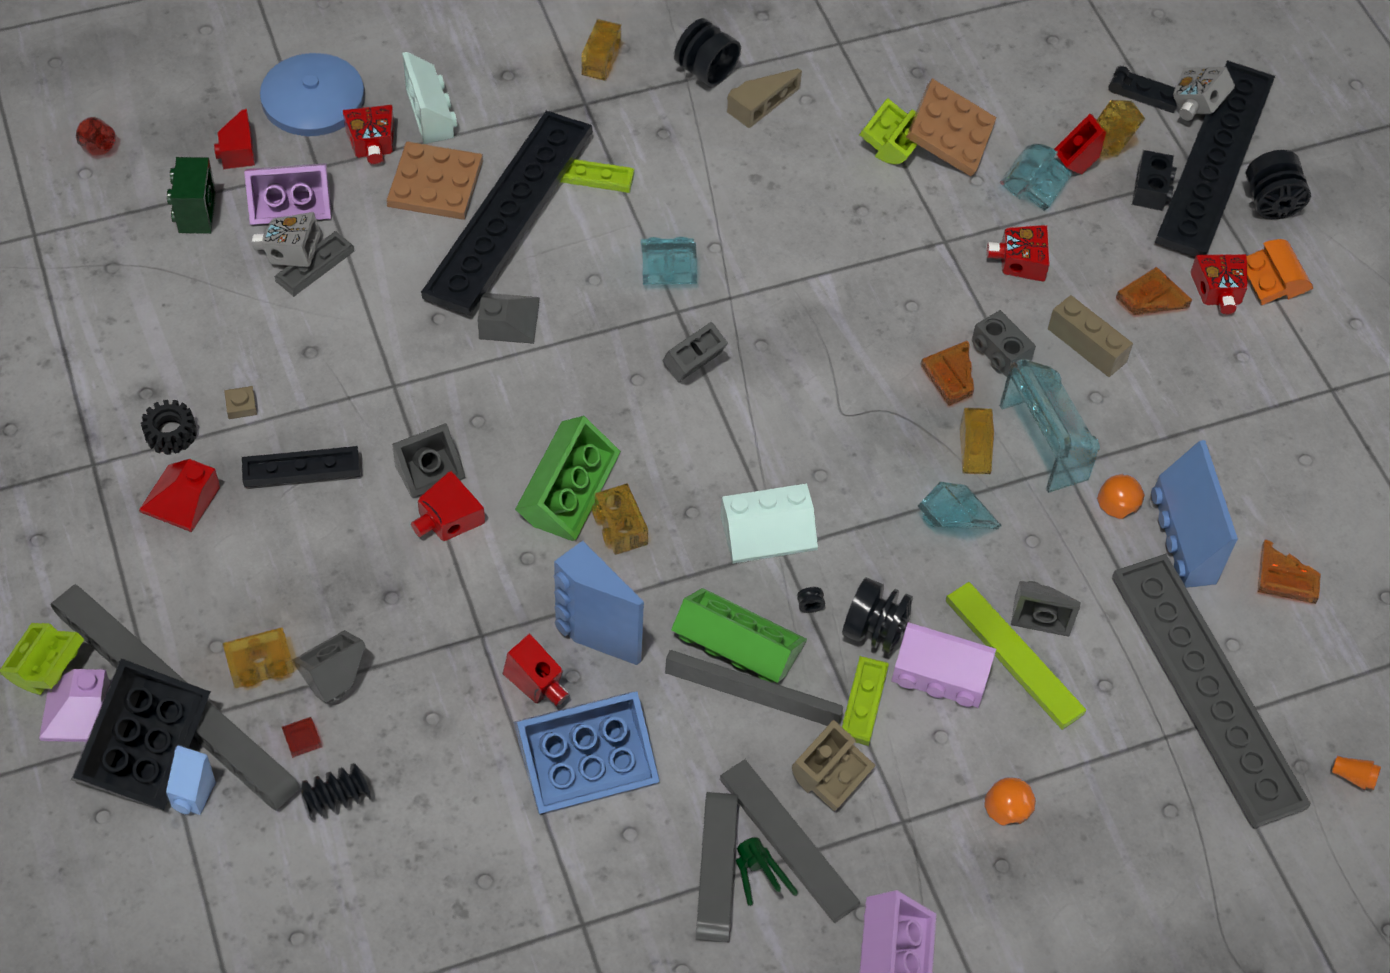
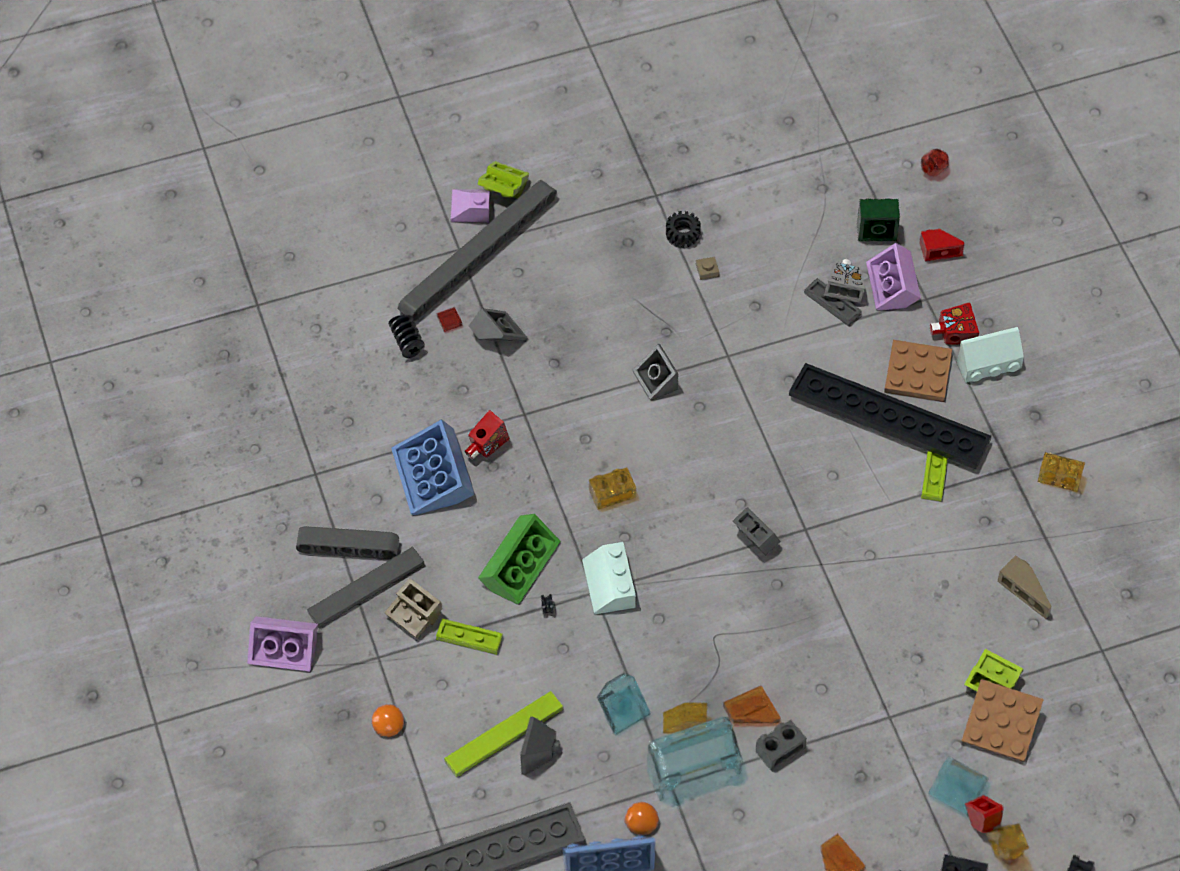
camera: 95 degrees right, 0 degrees up
black slope [71,658,211,811] -> none
red slope [139,459,220,532] -> none
light blue slope [166,746,216,815] -> none
clear yellow brick [222,627,294,688] -> none
black plate [242,446,360,487] -> none
medium blue dish [260,53,364,136] -> none
red torso [411,471,485,541] -> none
dark grey slope [478,293,540,344] -> none
bright green slope [515,415,621,541] -> none
medium blue slope [554,541,644,665] -> none
clear light blue brick [640,237,697,285] -> none
dark grey tile [665,650,843,726] -> none
black wheel [674,18,741,87] -> none
dark green plant [736,837,798,906] -> none
black wheel [842,577,913,655] -> none
lavender slope [892,622,996,708] -> none
red torso [986,225,1049,282] -> none
dark tan brick [1047,295,1133,377] -> none

